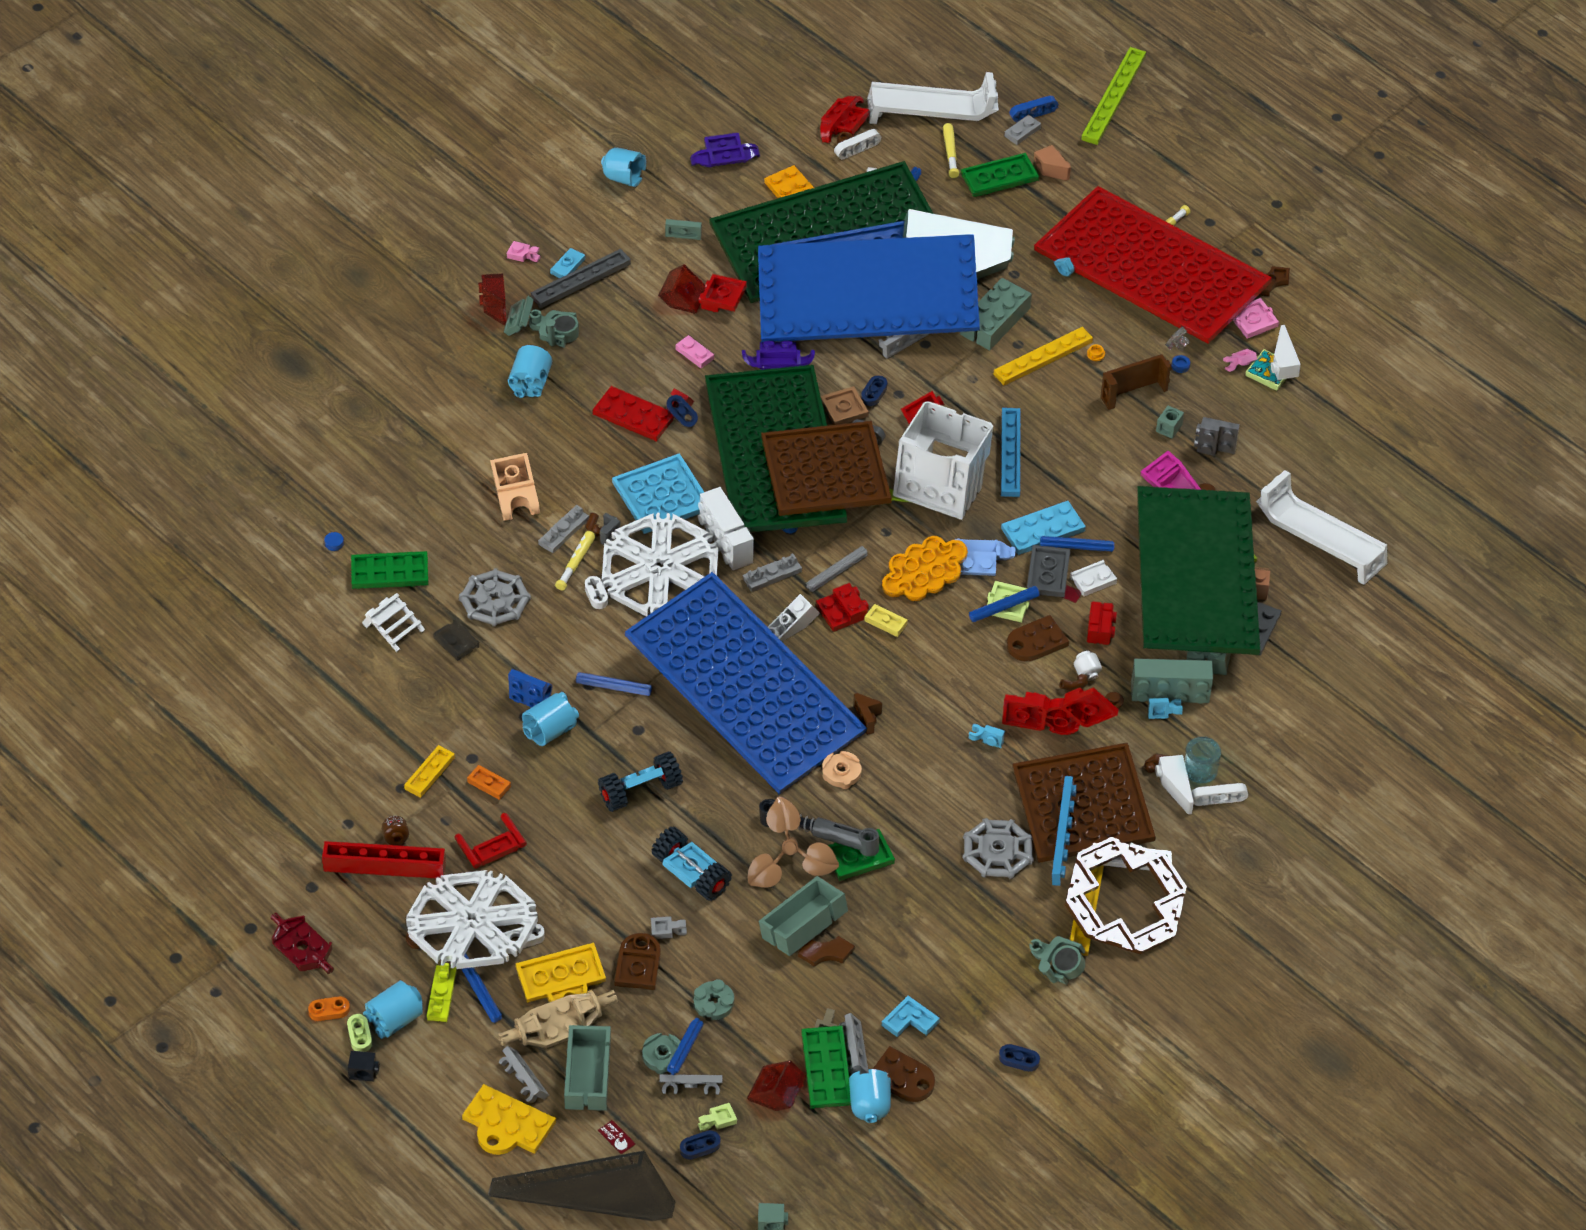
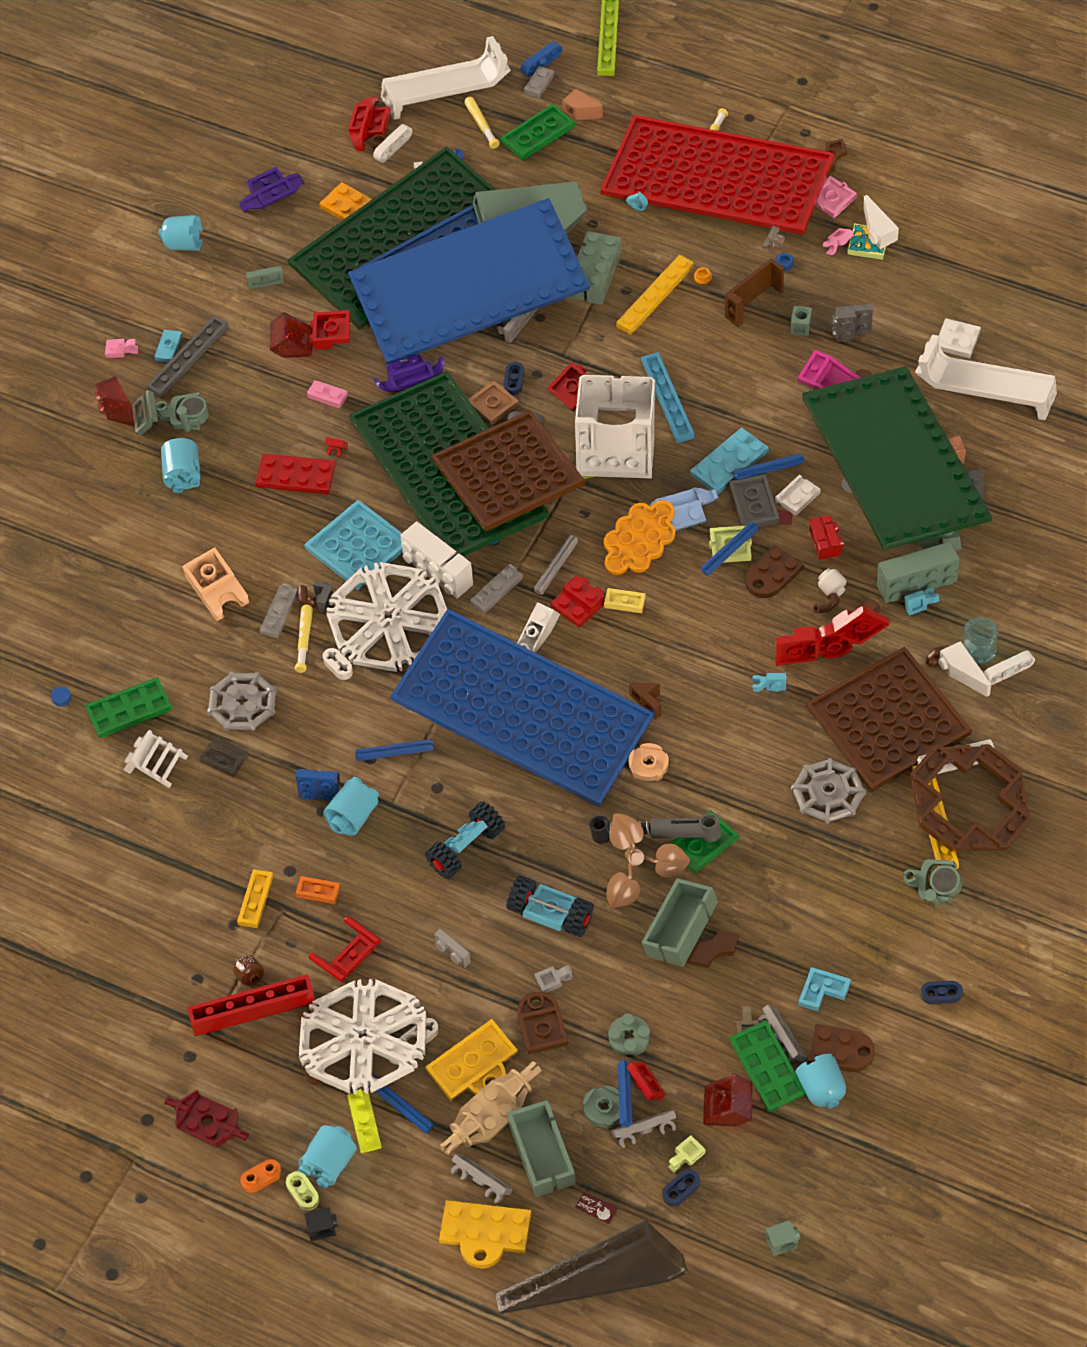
camera: 15 degrees left, 5 degrees up
dark blue plate [666,395,698,427] -> none
dark azure plate [1052,776,1077,886] -> none
none -> light grey plate [434,929,471,968]
none -> red plate [627,1062,666,1100]
none -> white plate [939,318,981,358]

